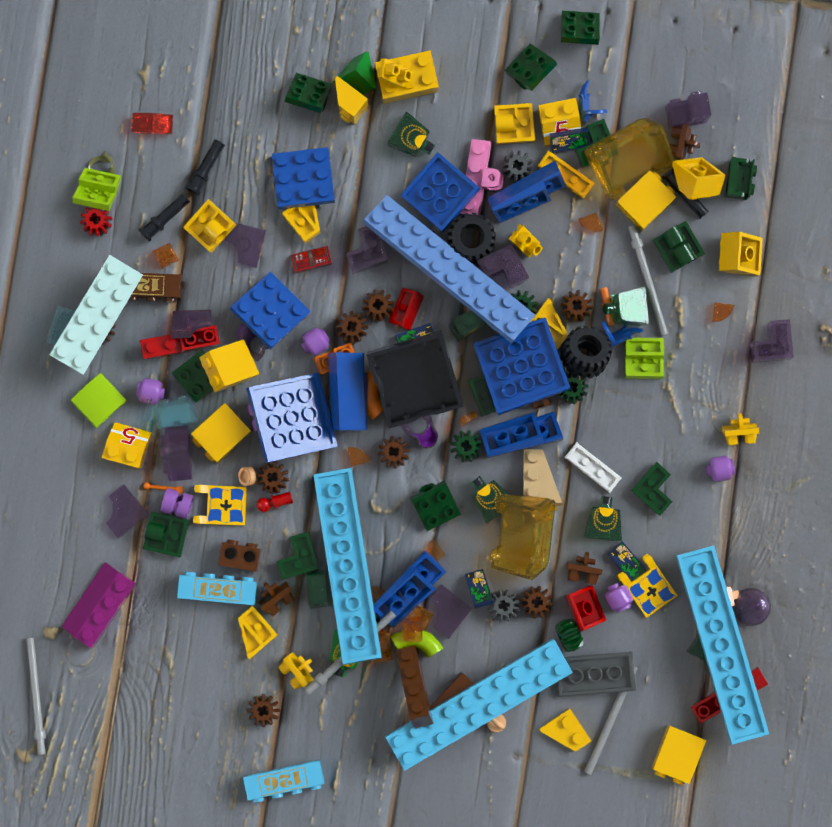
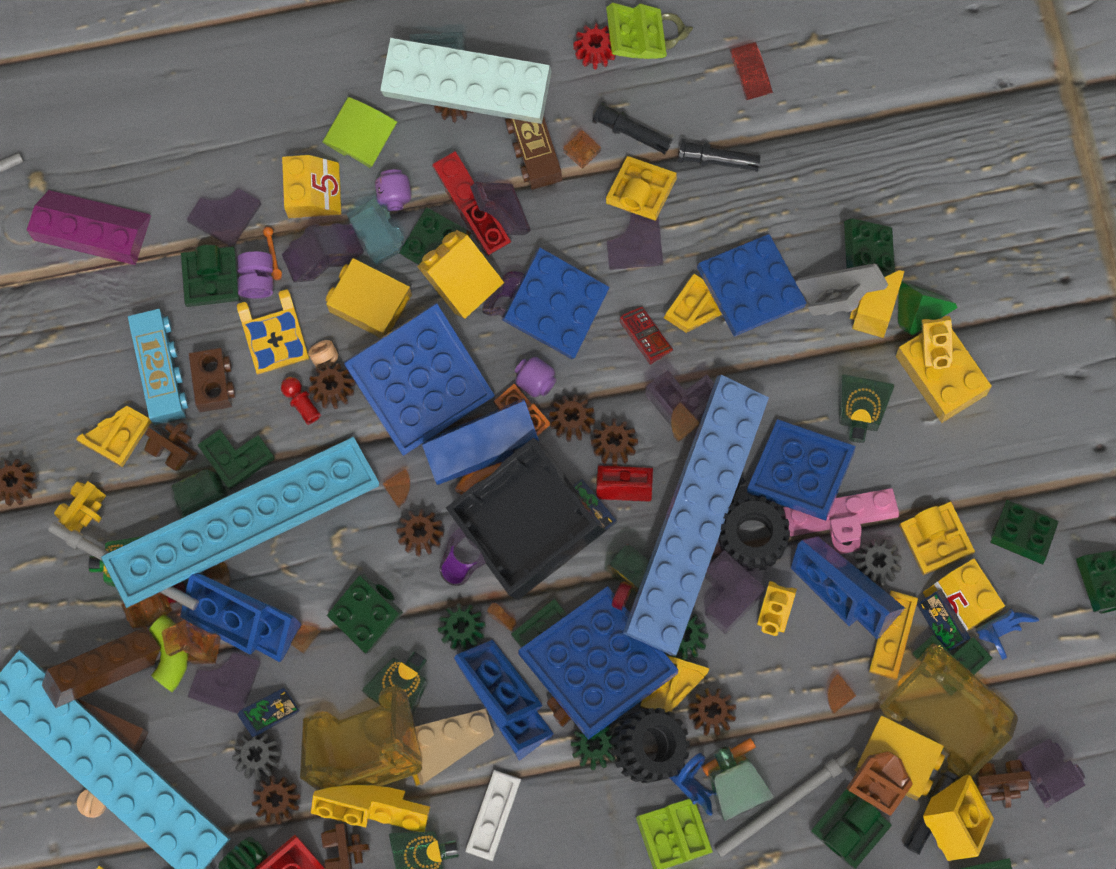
camera: 80 degrees right, 10 degrees down
none -> yellow slope [311,785,430,833]
none -> dark red tile [612,581,633,611]
none -> clear orange tile [671,402,699,442]
none -> light grey bracket [796,264,888,316]
none -> dark orange slope [847,751,913,816]

